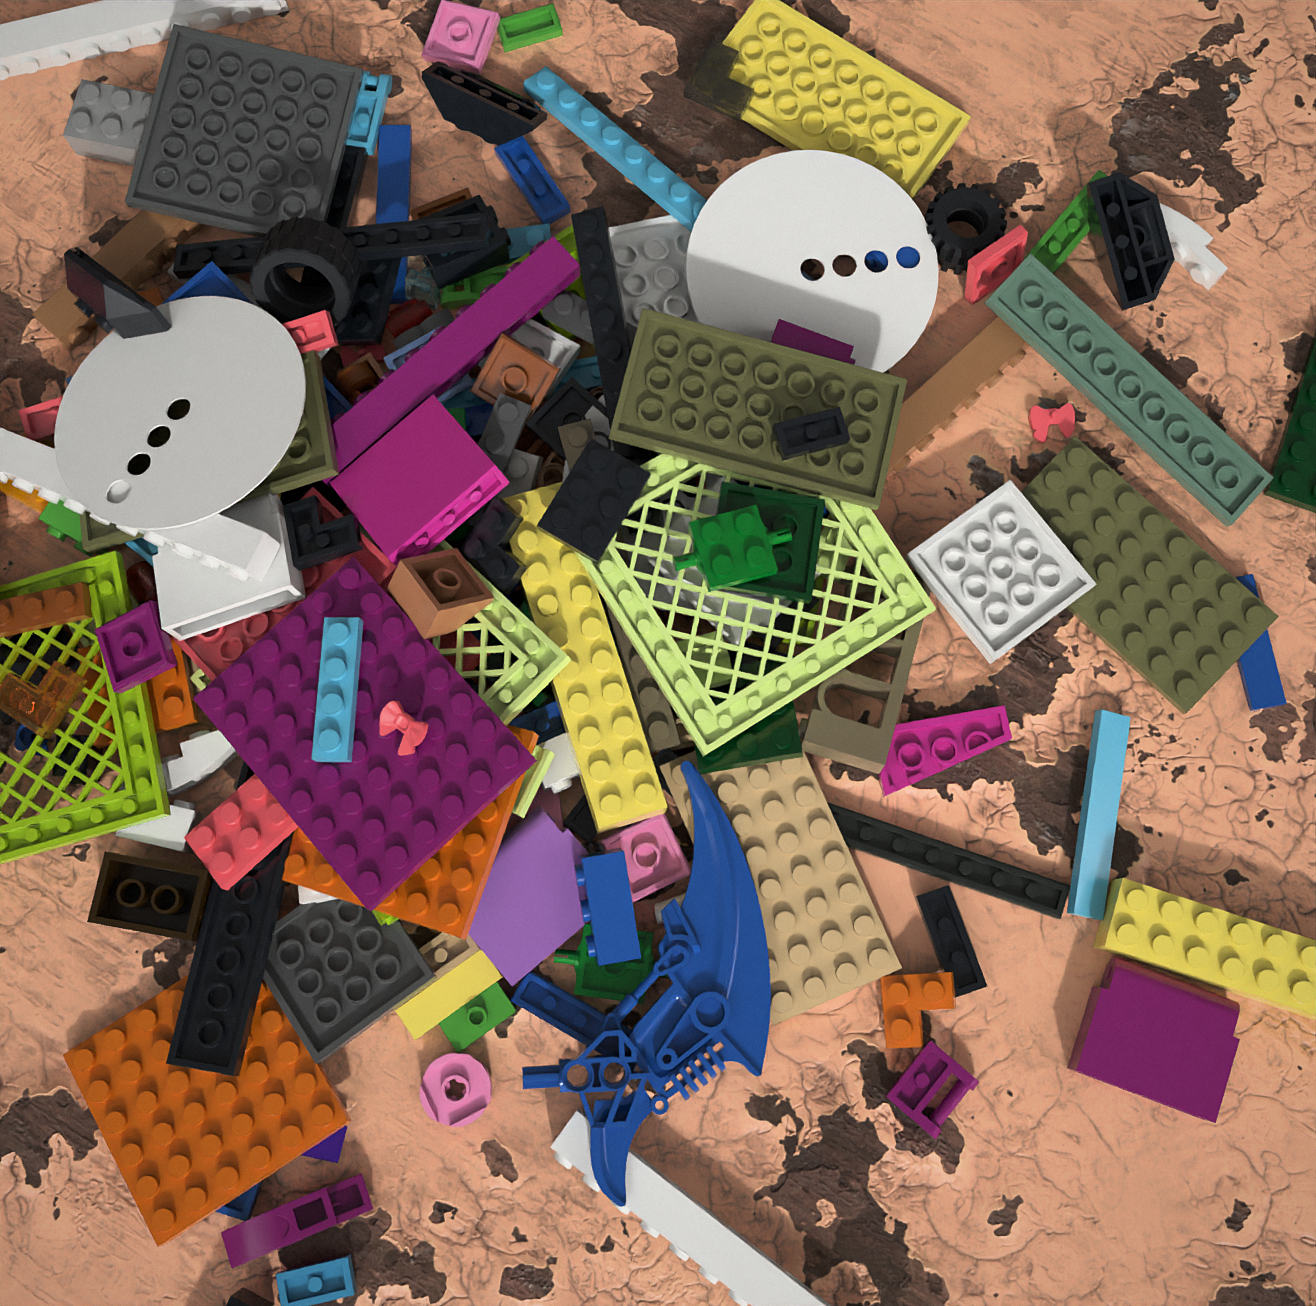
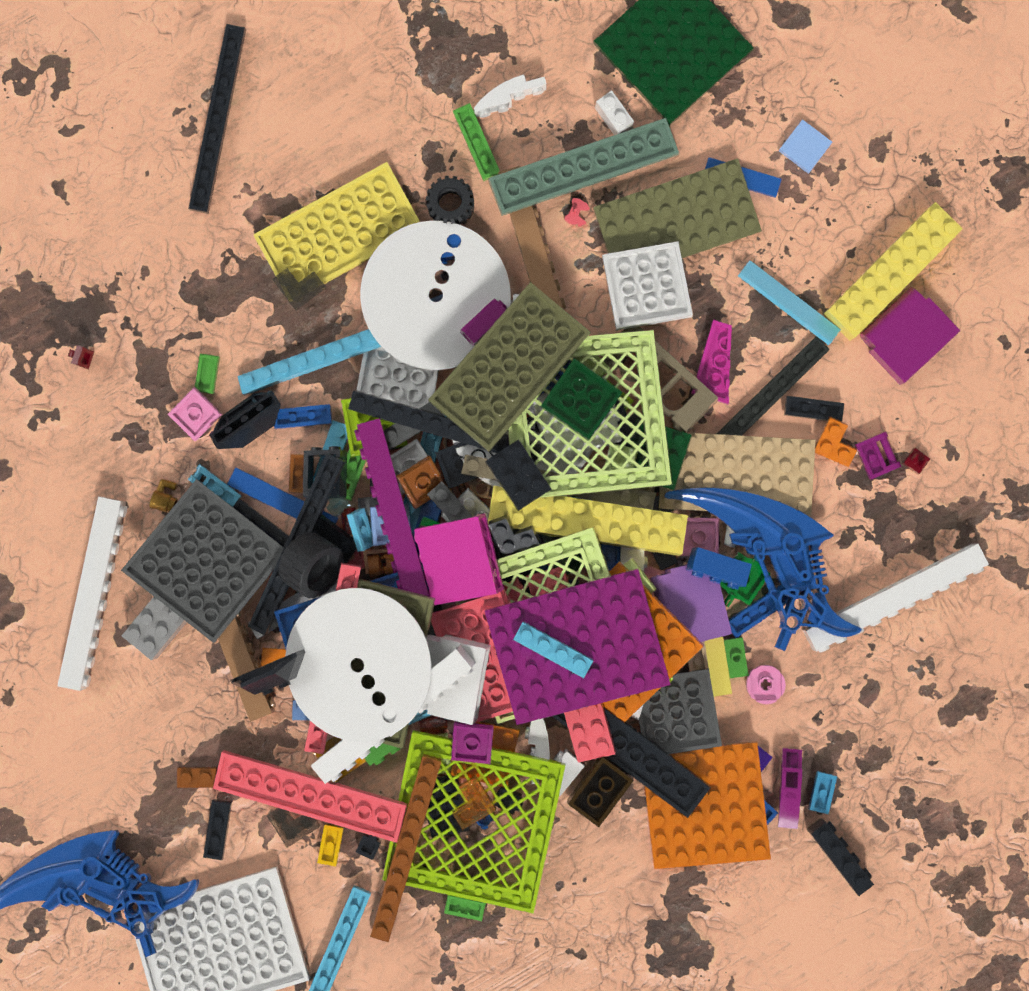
camera: 60 degrees left, 10 degrees up
black plate [283,495,363,571] -> none
coral piece [379,700,428,756] -> none
nougat slope [387,548,494,640] -> none
green plate [672,505,792,592] -> none
black plate [772,407,851,461] -> none
coral plate [964,224,1028,305] -> none
black wedge [1087,172,1175,311] -> none
none -> pearl gold piece [149,479,178,513]
none -> medium azure plate [347,508,373,552]
none -> white brick [595,90,634,135]
none -> dark red tile [902,448,931,475]

